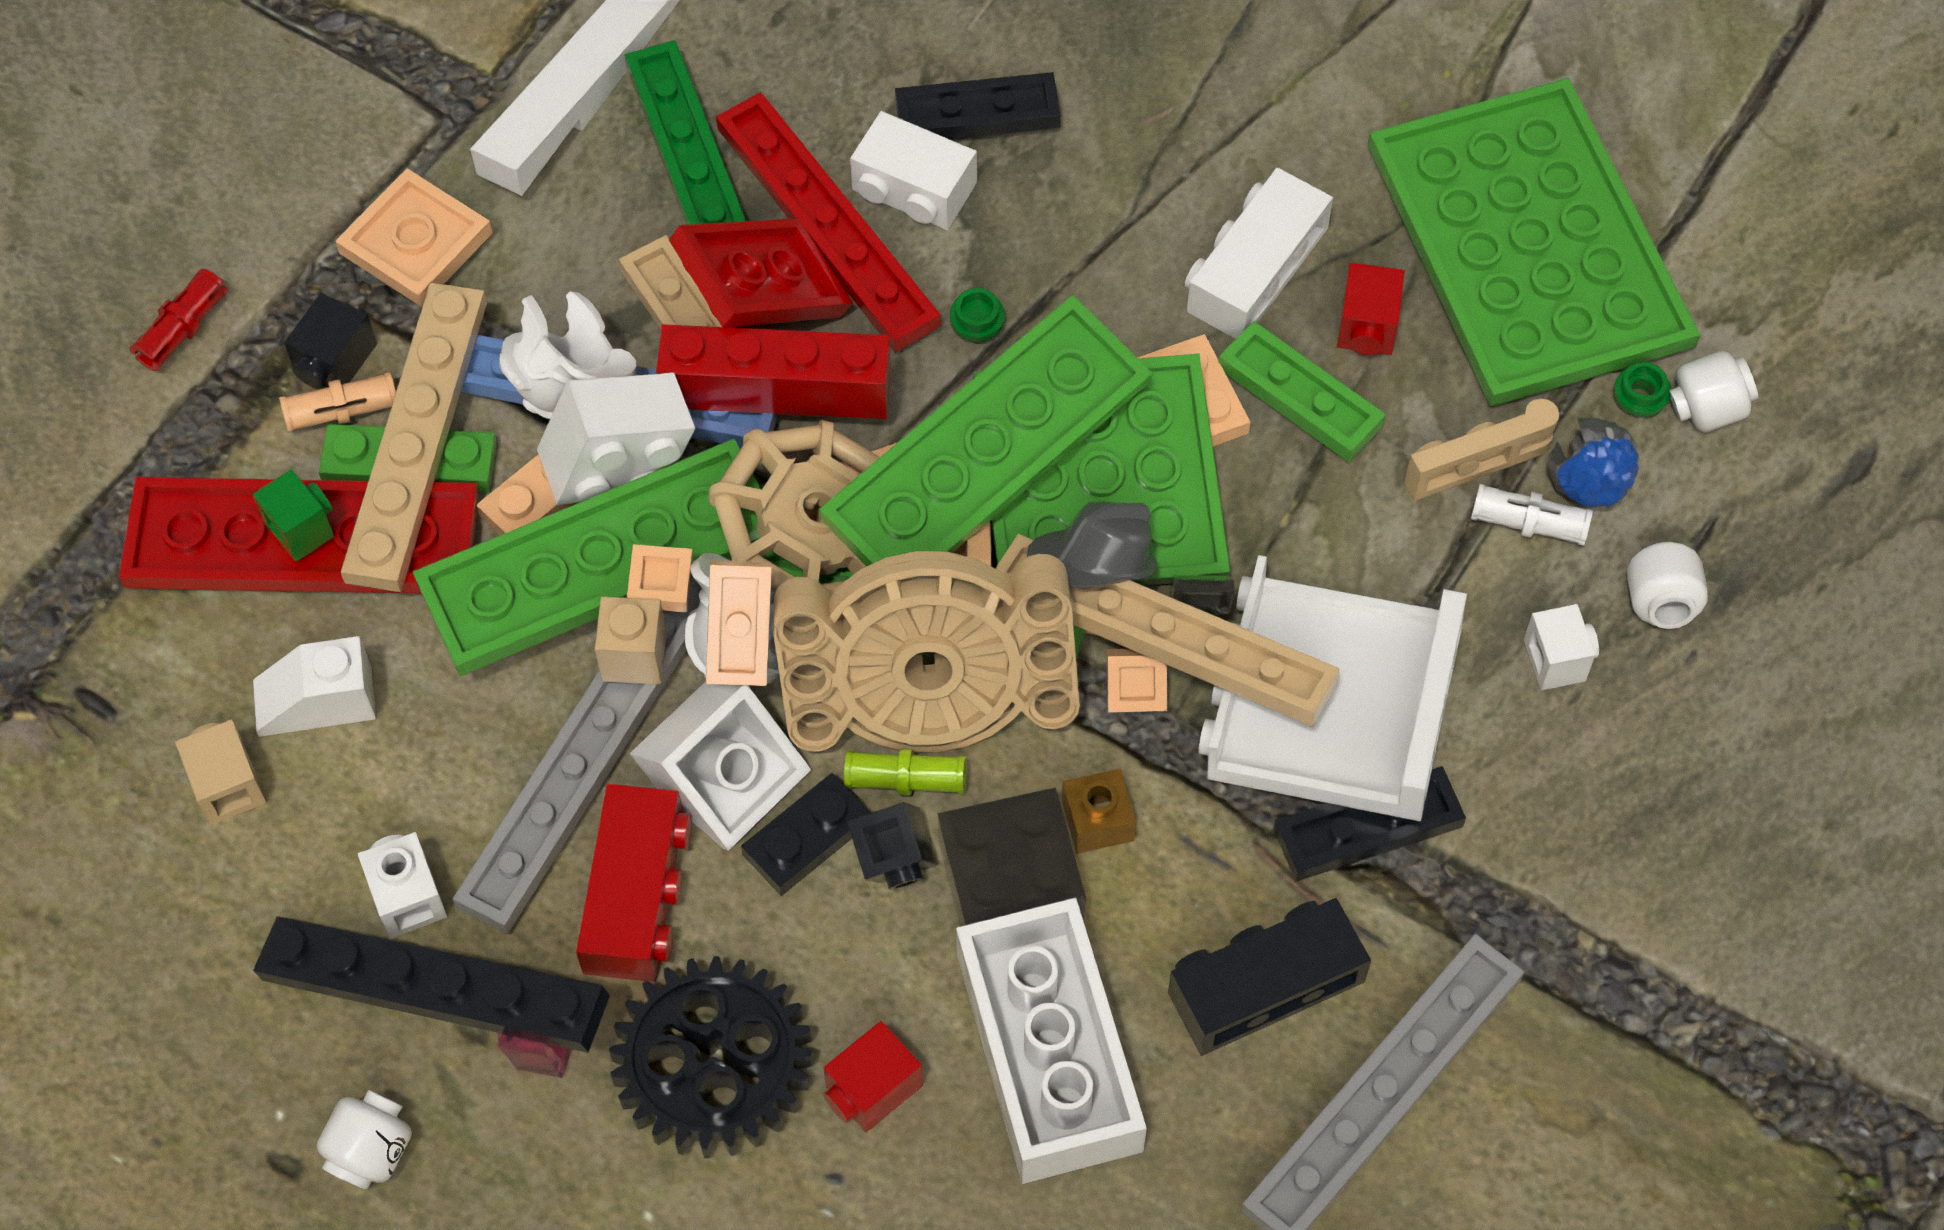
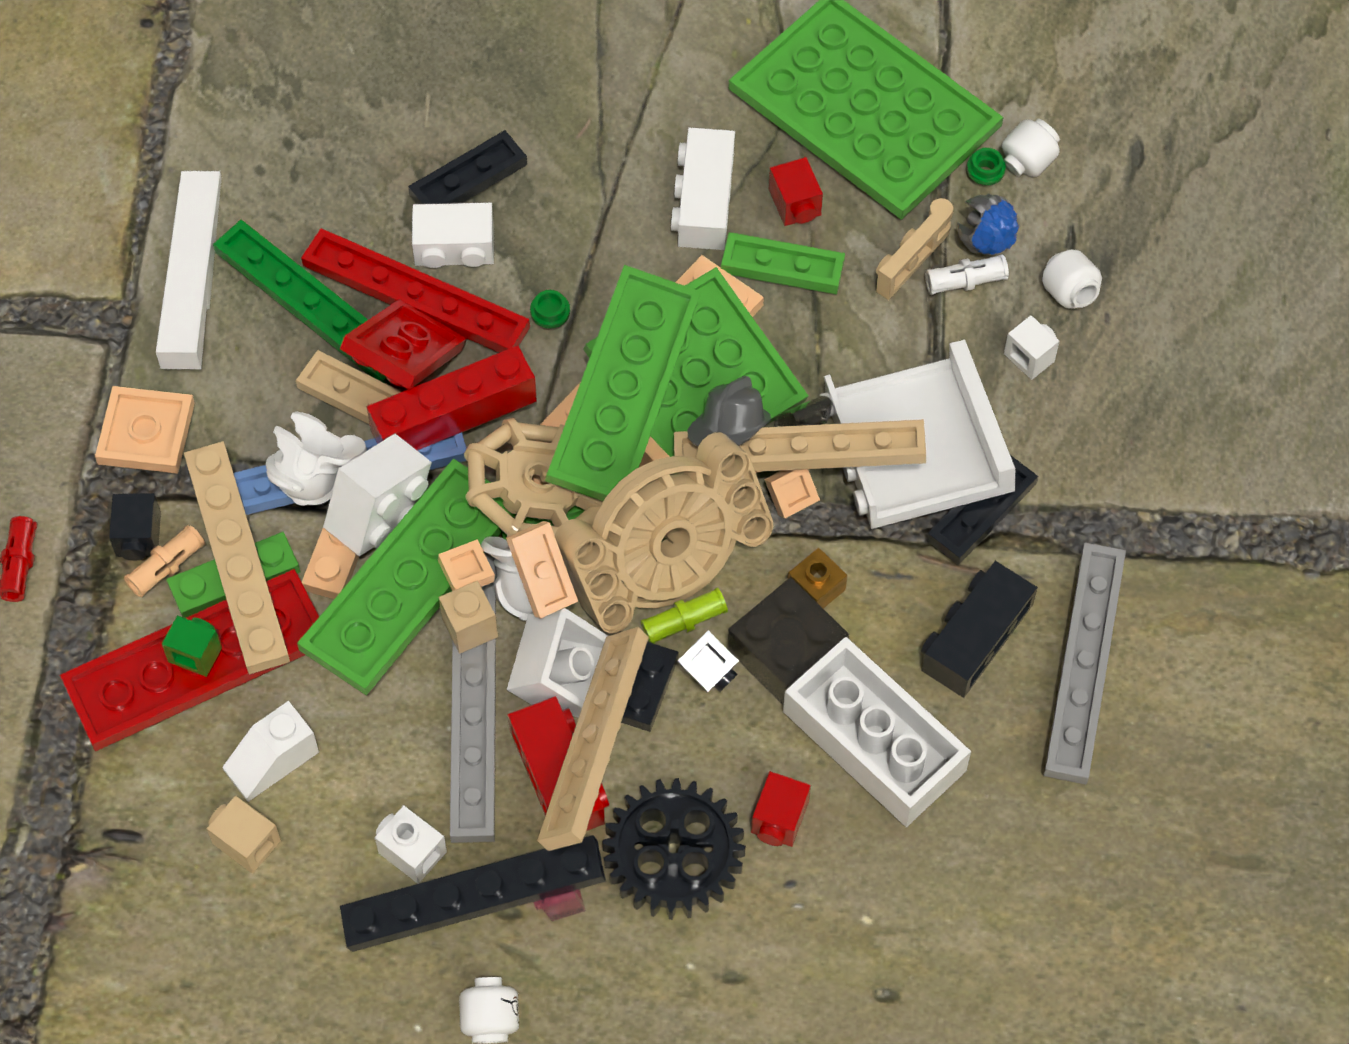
camera: 30 degrees left, 0 degrees up
none -> tan plate [537,627,649,851]

